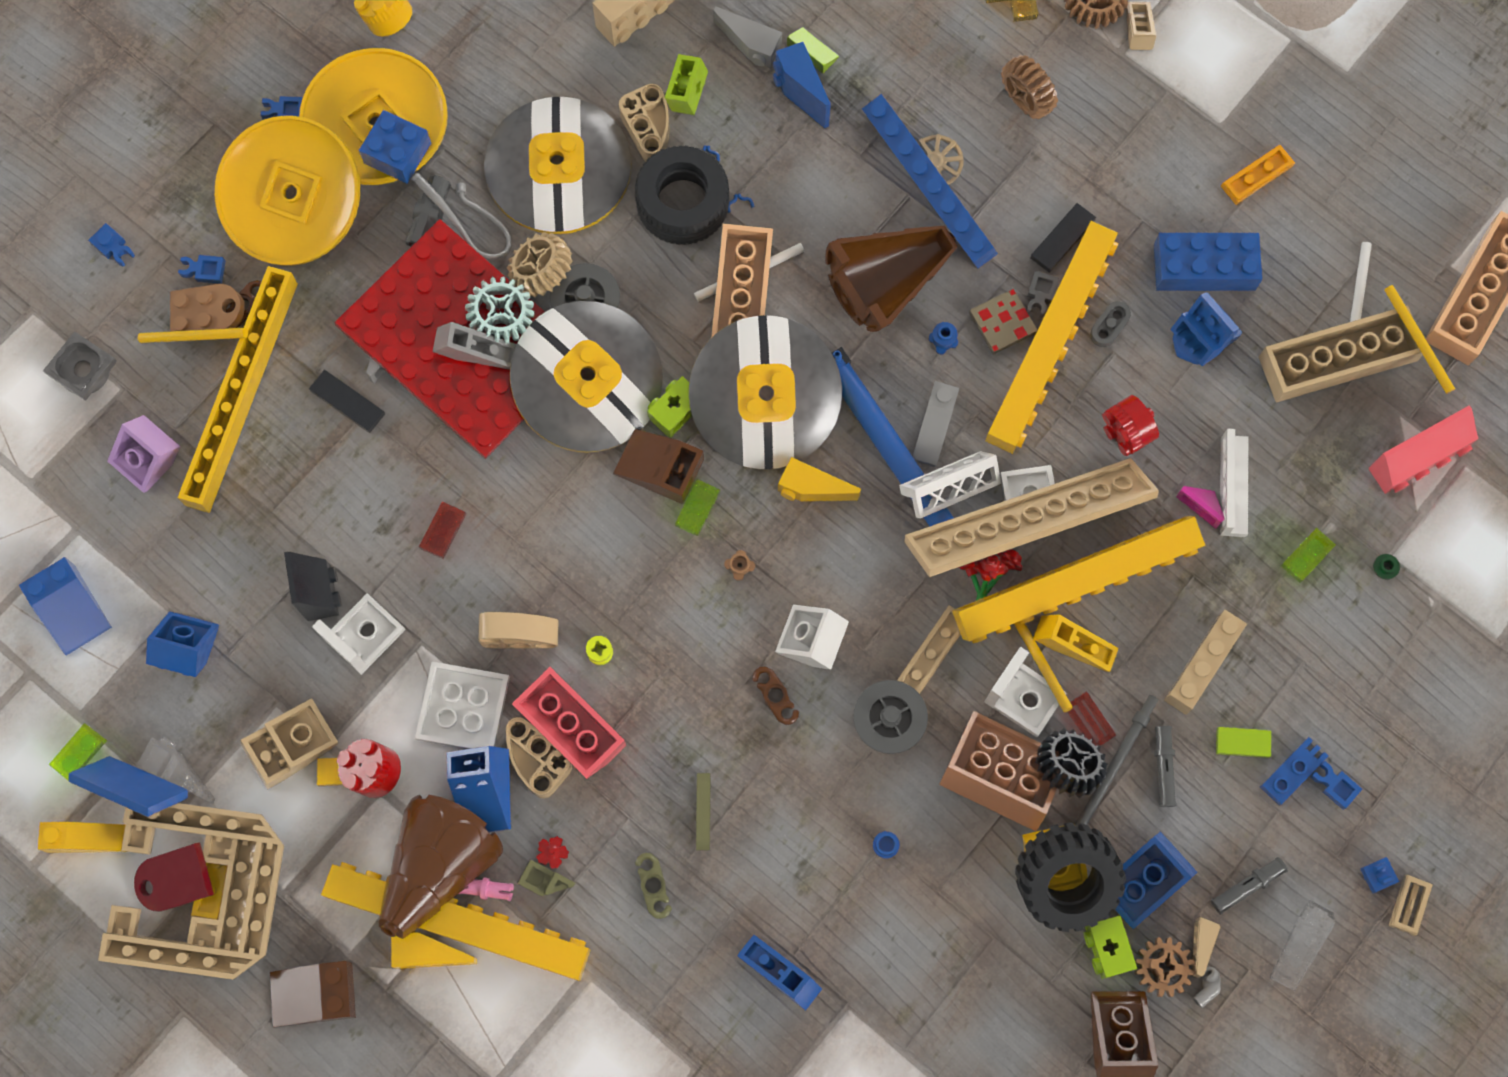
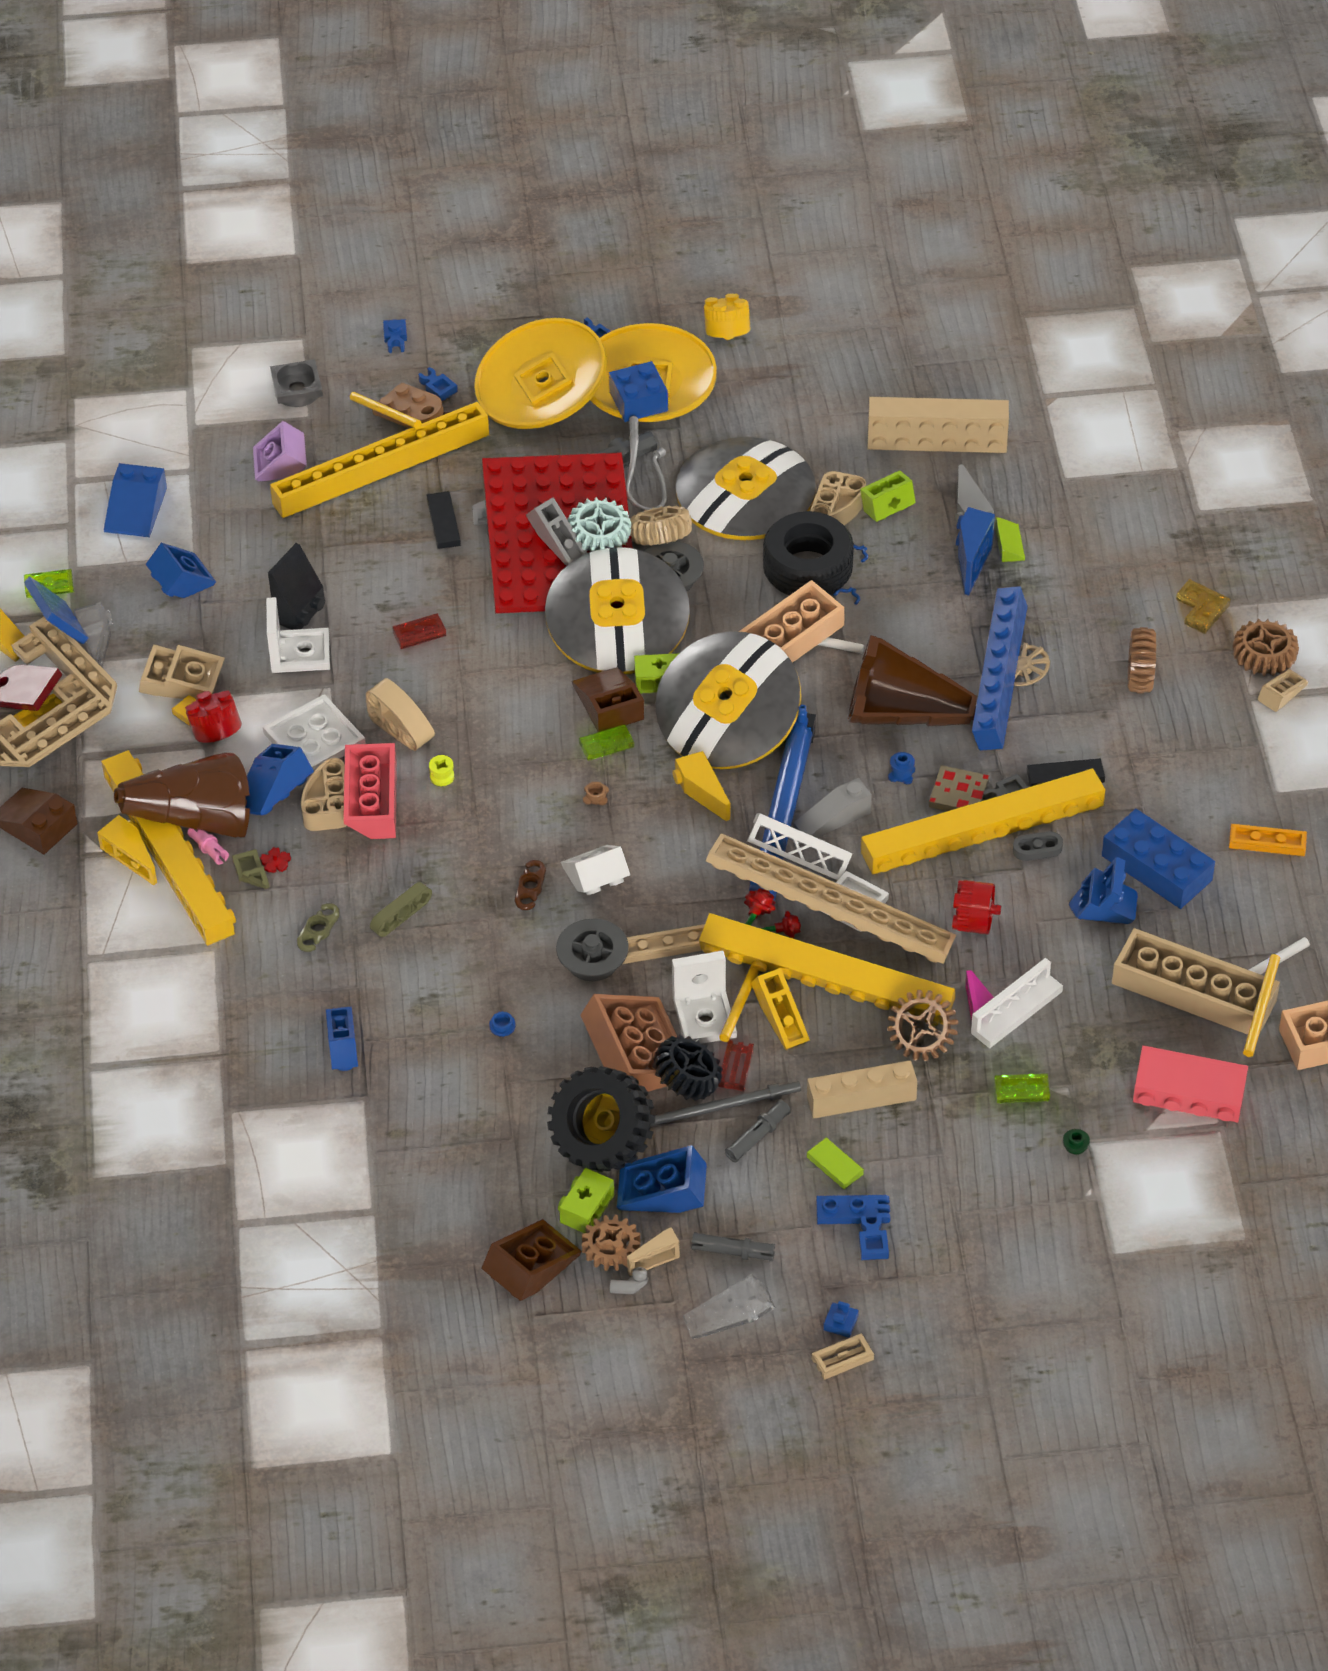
camera: 45 degrees right, 25 degrees down
none -> medium nougat gear [887,990,959,1061]

